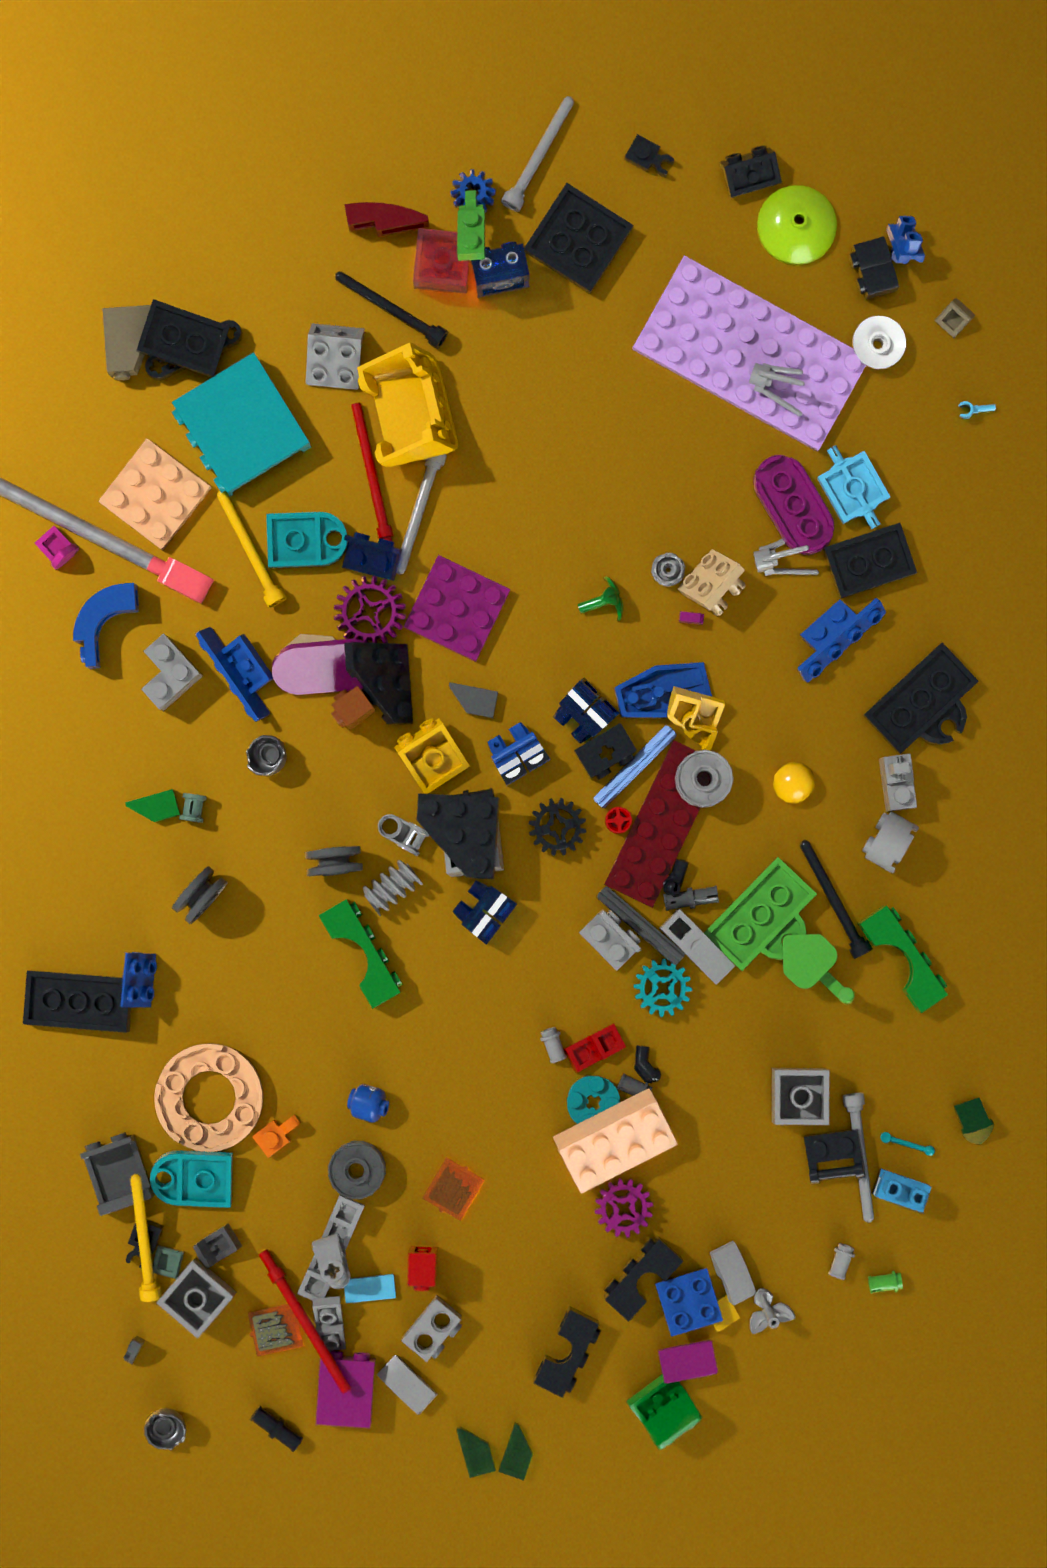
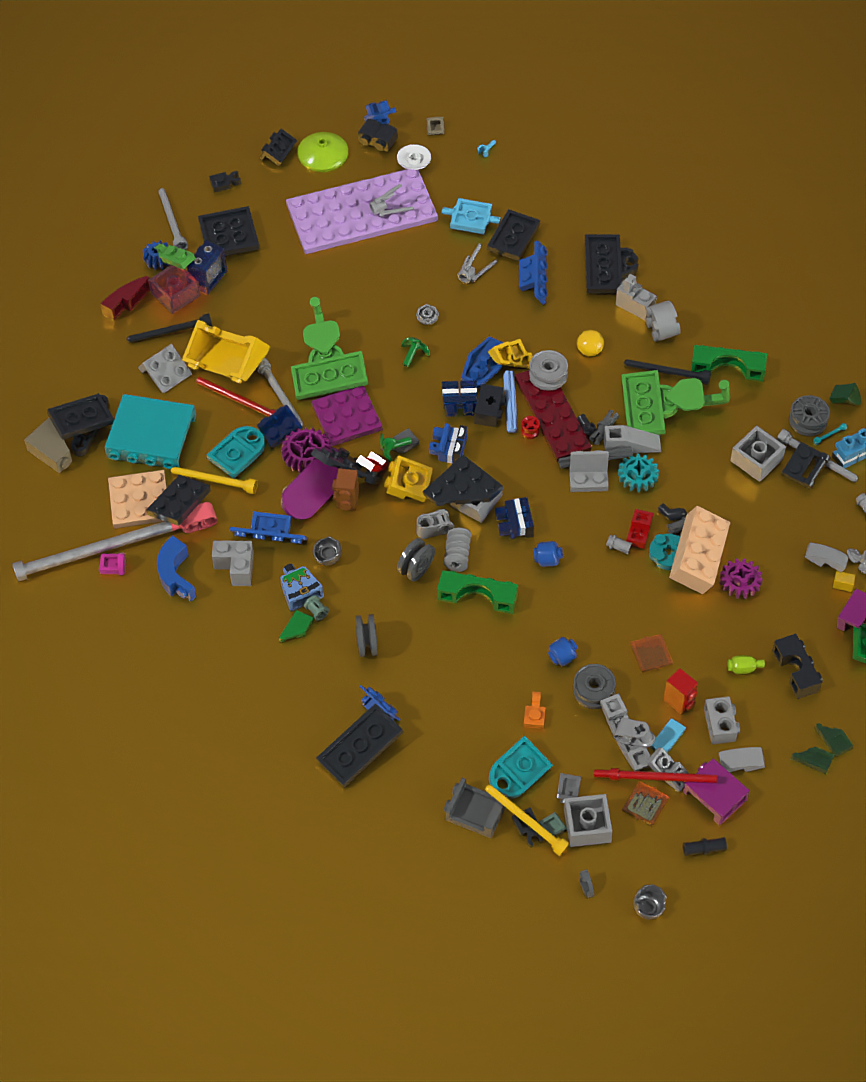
camera: 45 degrees left, 30 degrees down
light nougat plate [154,1043,263,1152] -> none
black gear [529,798,586,856] -> none
black arch [604,1236,683,1322] -> none
blue hinge [655,1268,723,1337] -> none
tan plate [678,549,745,616] -> none
magenta piece [679,611,704,624] -> none
magenta tile [753,455,834,555] -> none
none -> black plate [146,475,211,526]
none -> medium blue torso [280,564,324,612]
none -> bright green plate [291,297,369,400]
none -> slope [357,451,390,472]
none -> green plant [380,434,412,462]
none -> blue head [534,541,563,567]
none -> lime plant [727,655,765,674]
none -> dark grey wheel [789,395,830,436]

